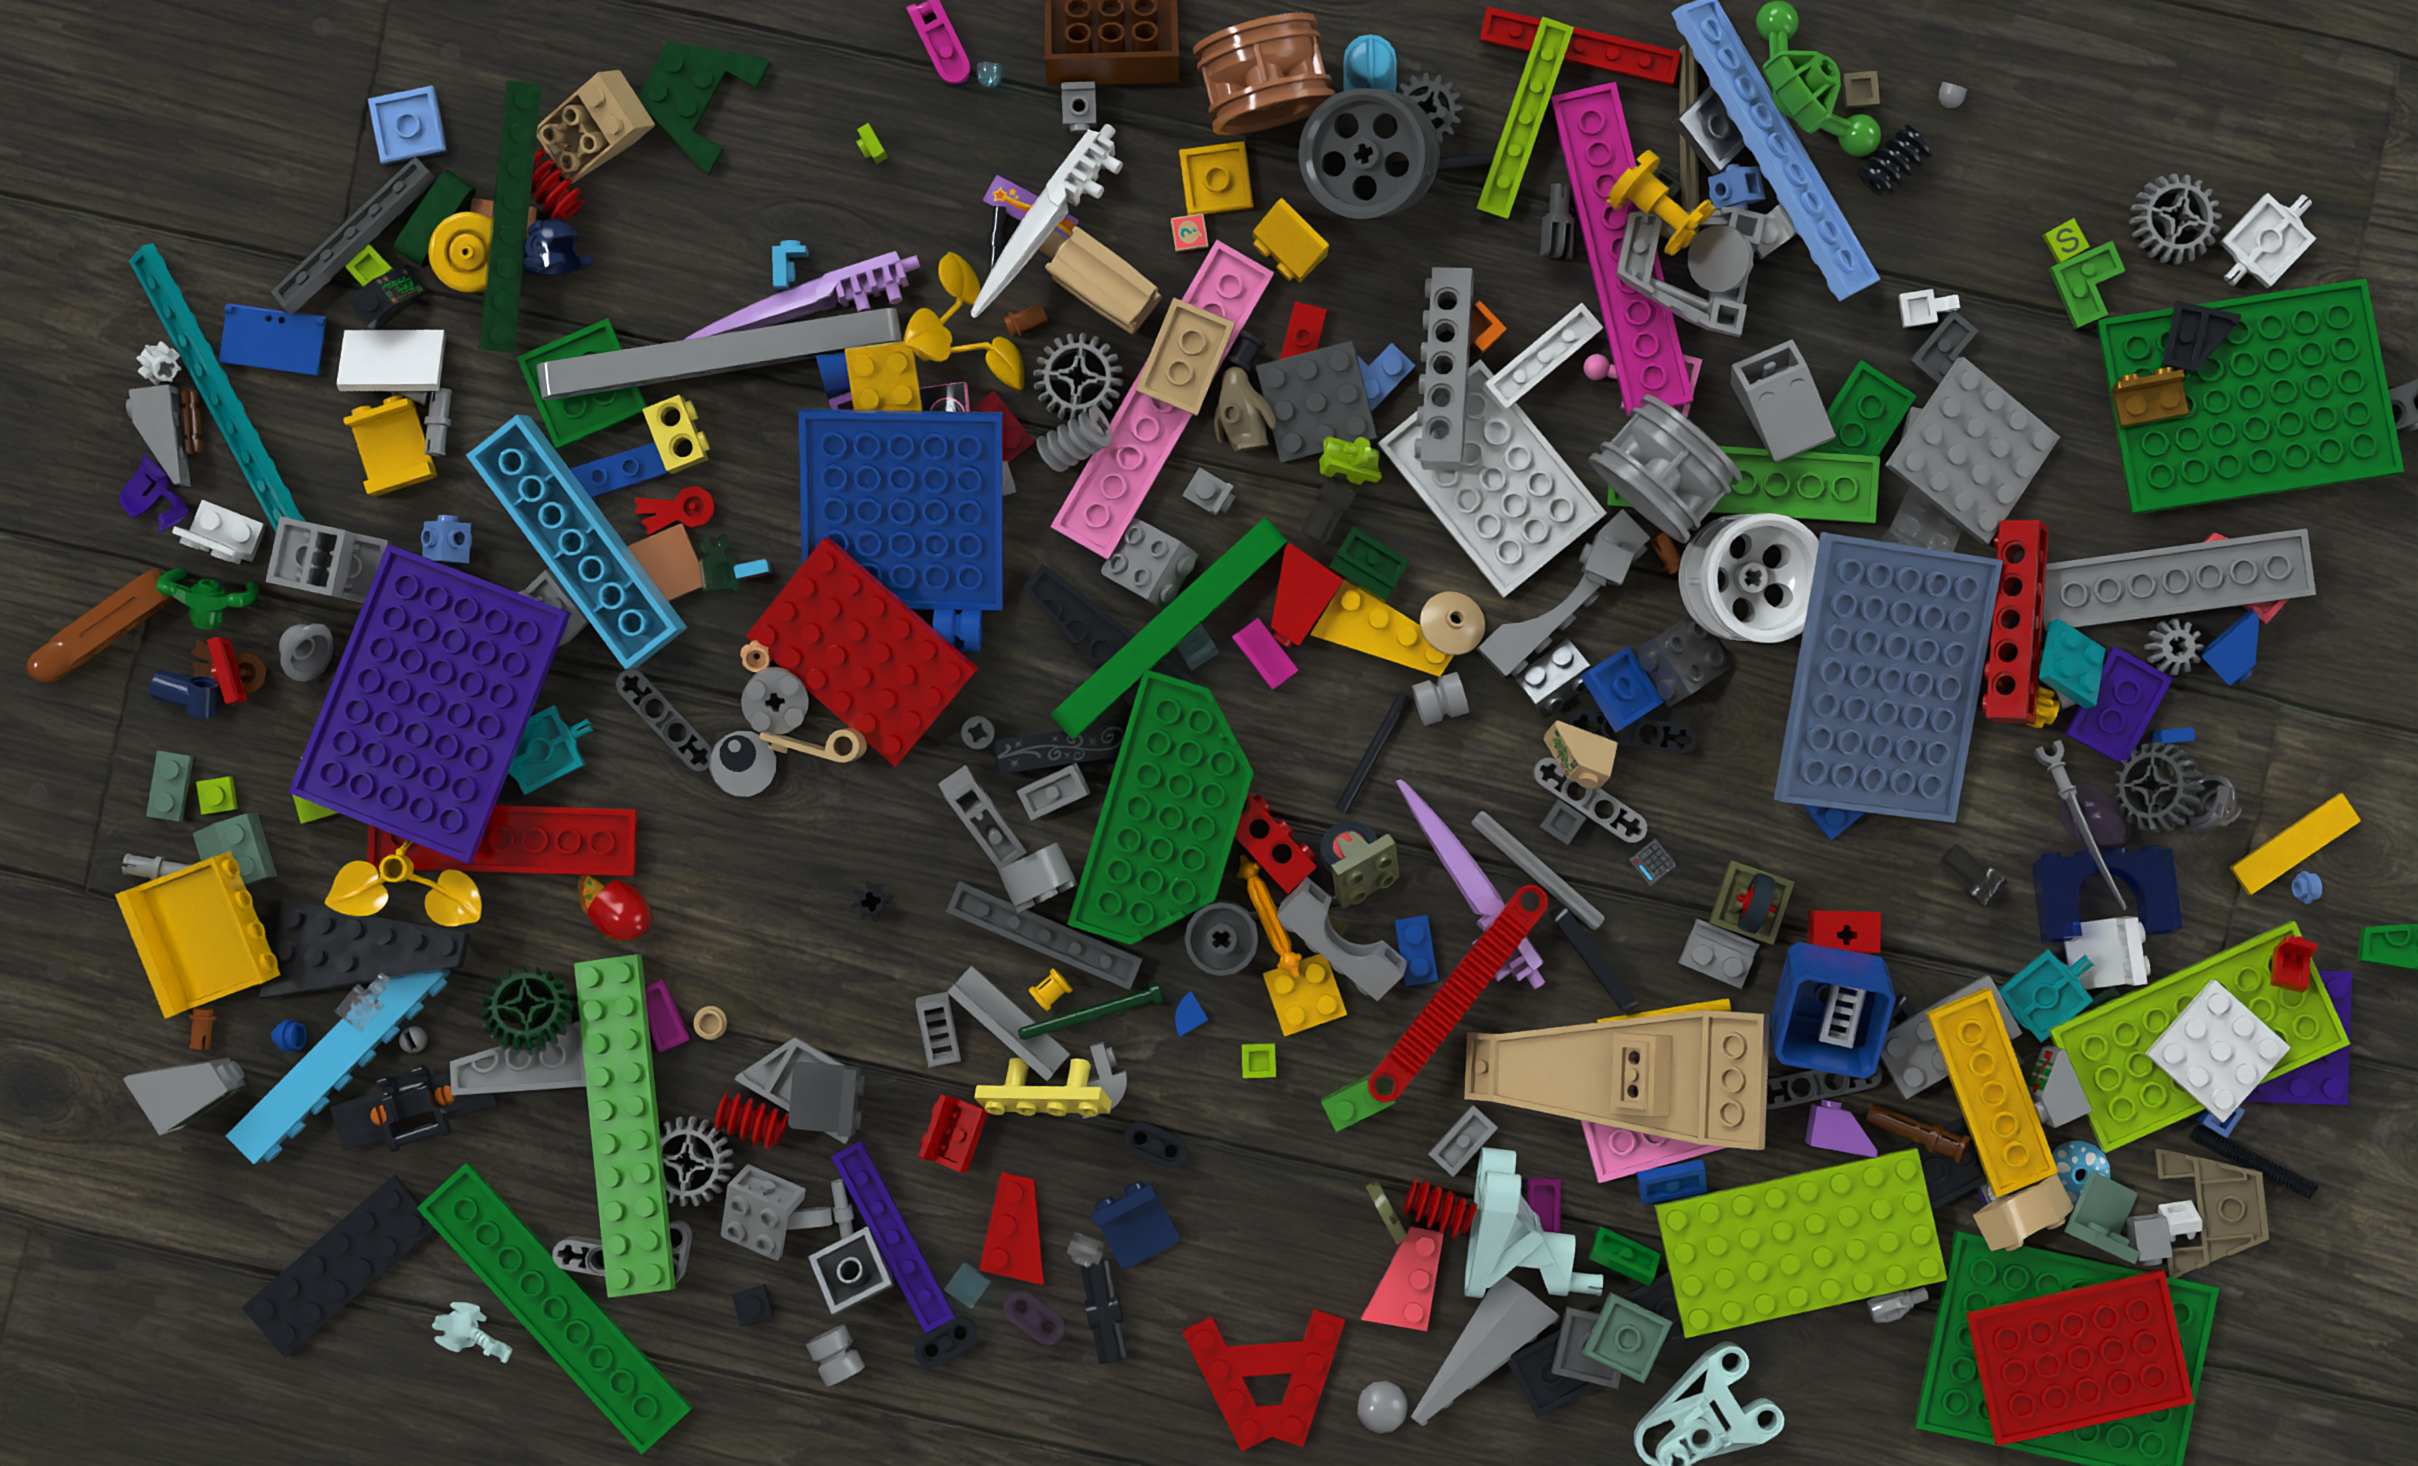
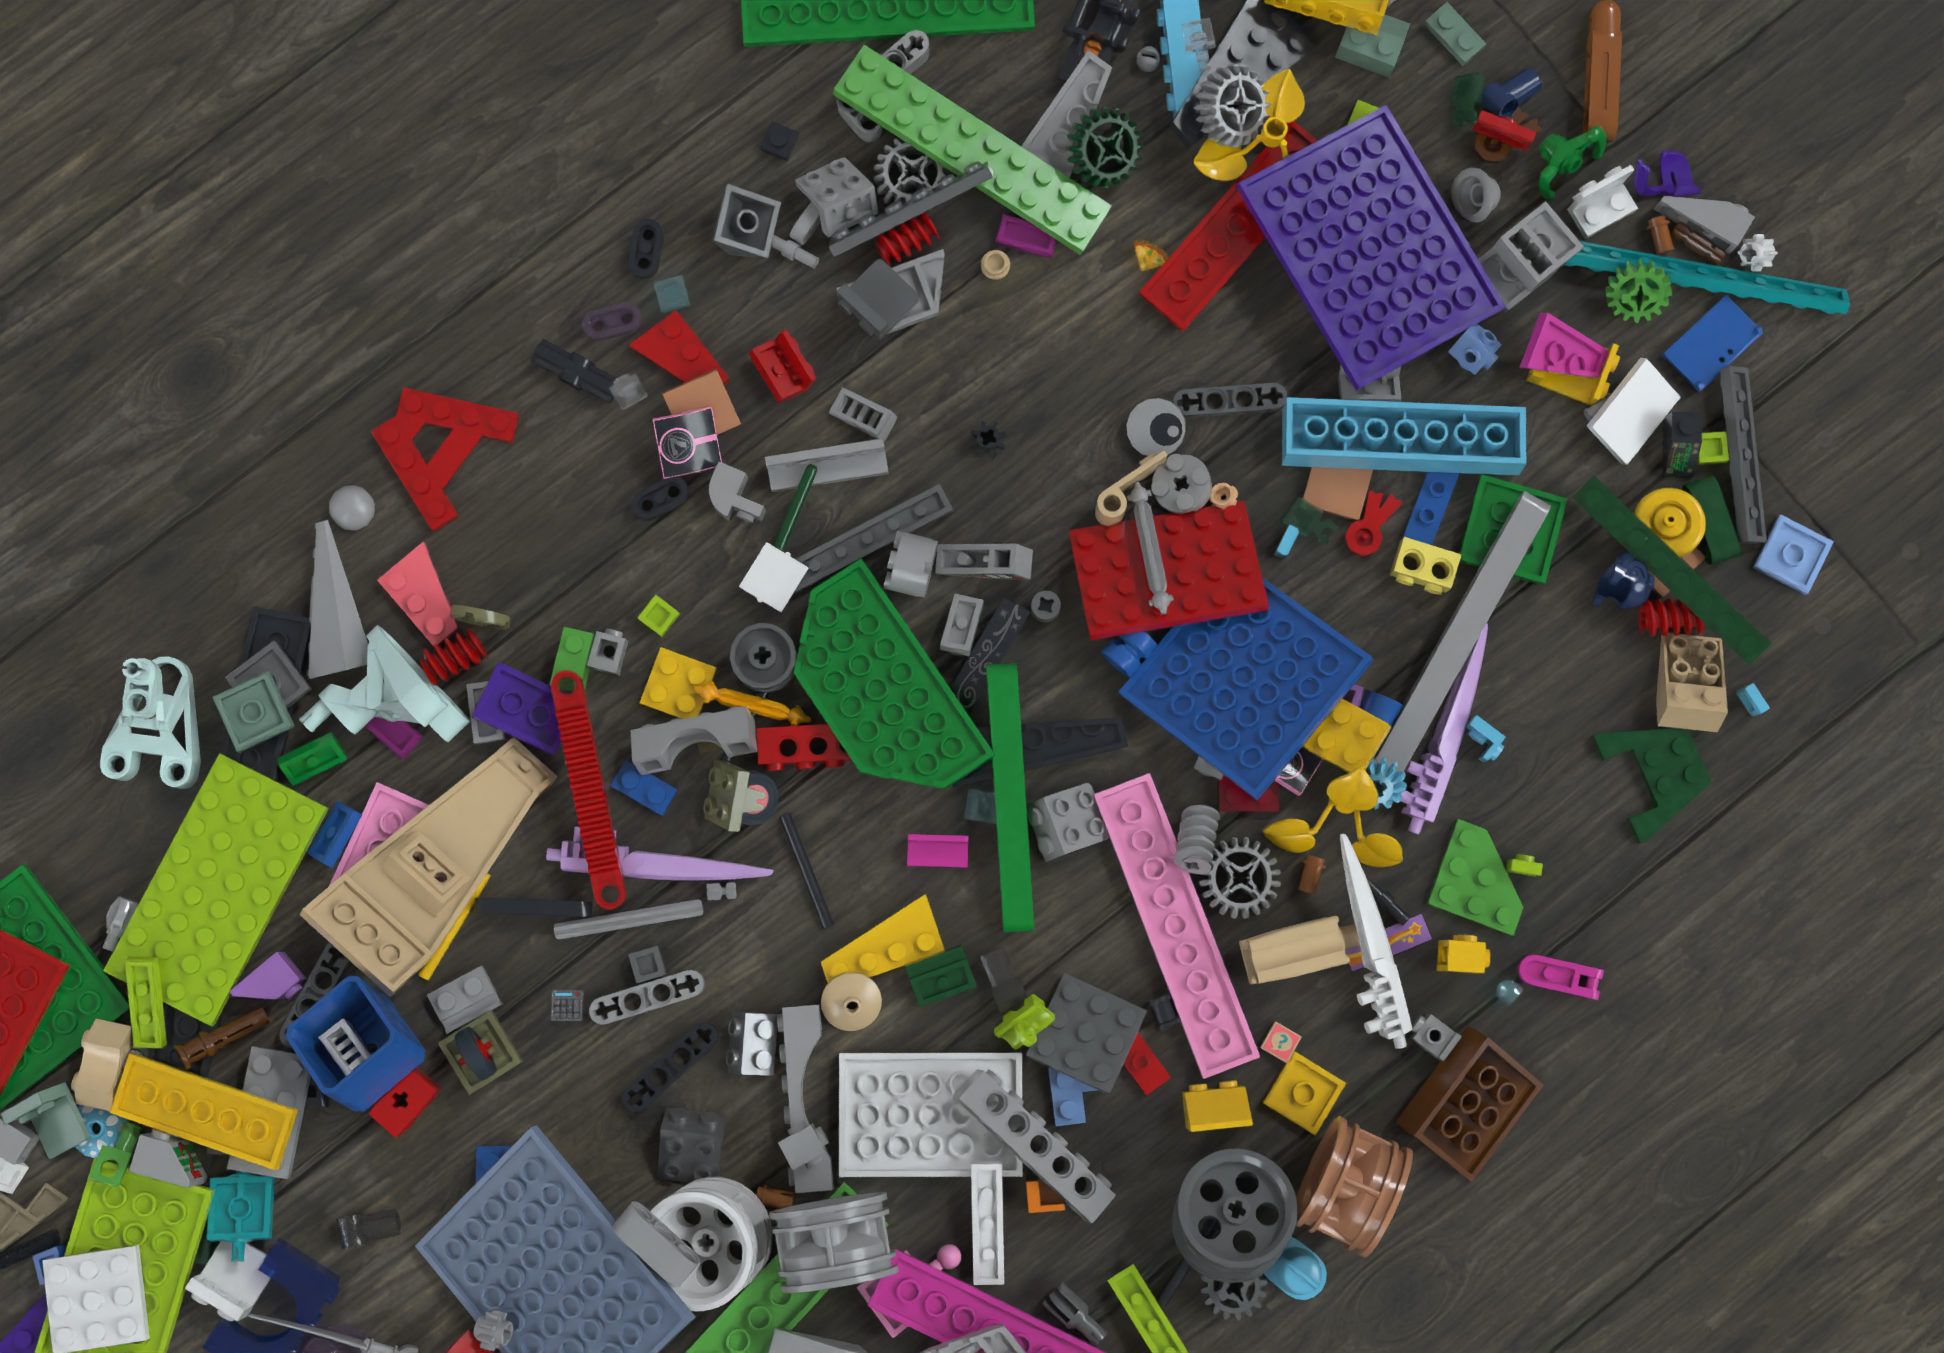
camera: 125 degrees right, 5 degrees down
lime plate [196,777,238,815] -> none
light grey pin [424,387,452,457] -> none
teal plate [508,705,594,795] -> none
red piece [587,880,653,943] -> none
light grey wheel [805,1324,865,1387] -> none
dark purple plate [831,1140,956,1334] -> none
light yellow plate [974,1058,1112,1117] -> none
yellow bush [1029,967,1073,1011] -> none
dark blue bracket [1091,1180,1179,1269] -> none
tan plate [1135,297,1235,416] -> none
blue tile [1175,991,1208,1037] -> none
light grey bracket [1182,467,1236,517] -> none
dark tan animal [1214,366,1276,453] -> none
red slope [1271,543,1344,648] -> none
light grey wheel [1412,672,1469,726] -> none
tan slope [1544,720,1618,790] -> none
blue plate [1580,646,1664,733] -> none
none -> bright green bracket [89,1122,143,1187]
none -> lime tile [125,957,167,1048]
none -> dark purple plate [471,662,565,756]
none -> light grey gear [474,1310,513,1351]
none -> light grey brick [587,628,629,677]
none -> light grey beam [612,1201,700,1287]
none -> black slope [653,406,722,478]
none -> nougat tile [662,369,741,435]
none -> light grey piece [707,882,737,900]
none -> white piece [739,542,809,612]
none -> dark grey plate [829,161,993,257]
none -> light grey wheel [1127,482,1174,615]
none -> light grey gear [1194,65,1271,147]
none -> medium azure gear [1365,757,1407,810]
none -> bright green plate [1426,819,1524,936]
none -> yellow brick [1437,935,1490,973]
none -> clear green plate [1451,72,1485,127]
none -> dark pink wing [1519,313,1609,378]
none -> bright green gear [1605,259,1672,323]
none -> dark orange pin [1646,215,1675,255]
none -> medium azure tile [1736,683,1770,717]

